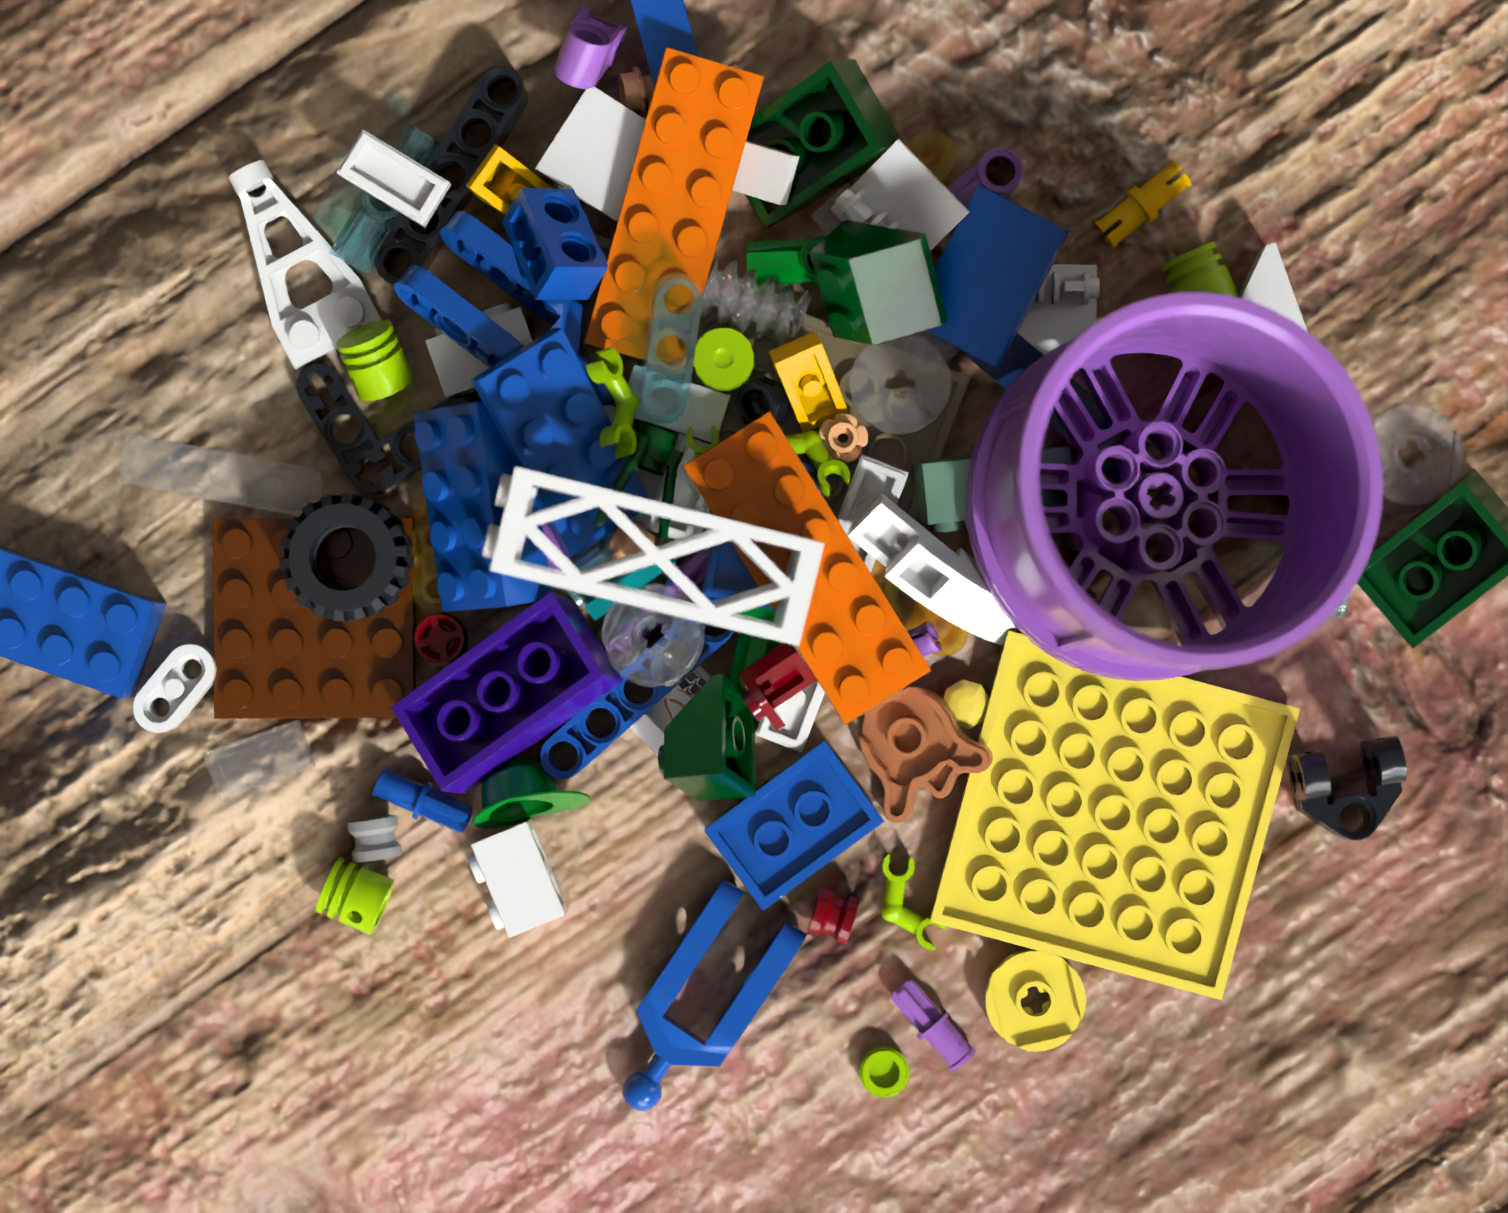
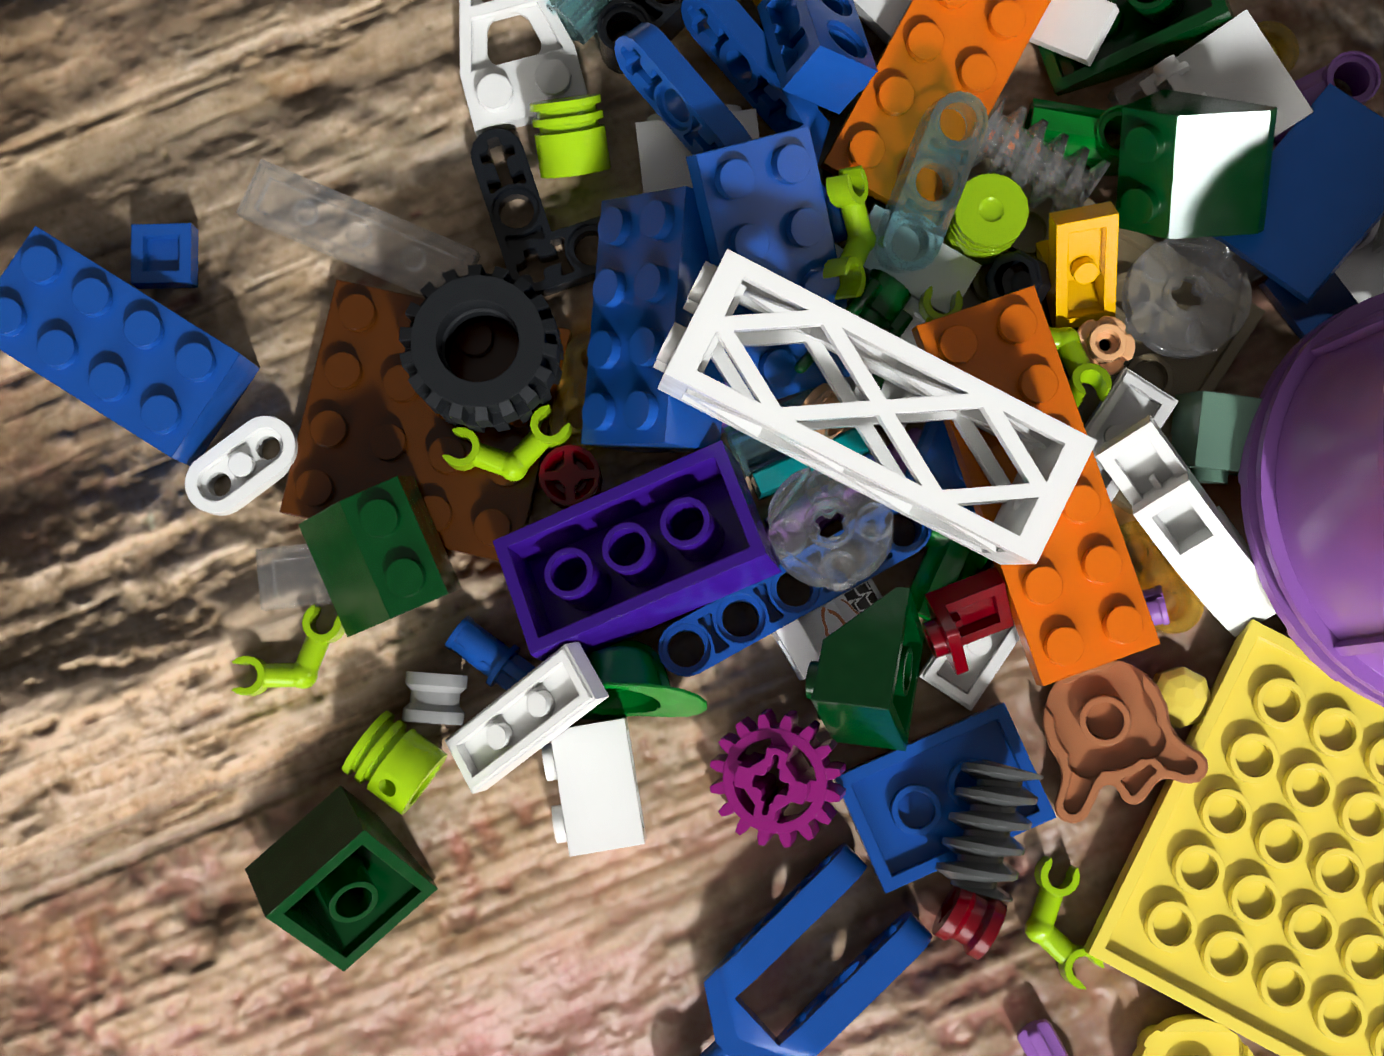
camera: 15 degrees right, 5 degrees down
none -> blue plate [131,223,199,289]
none -> lime arm [232,604,345,696]
none -> dark green slope [245,785,438,971]
none -> dark green slope [298,476,462,637]
none -> lime arm [442,404,572,481]
none -> white tile [445,642,609,794]
none -> magenta gear [710,708,846,848]
none -> dark grey piece [935,759,1044,902]

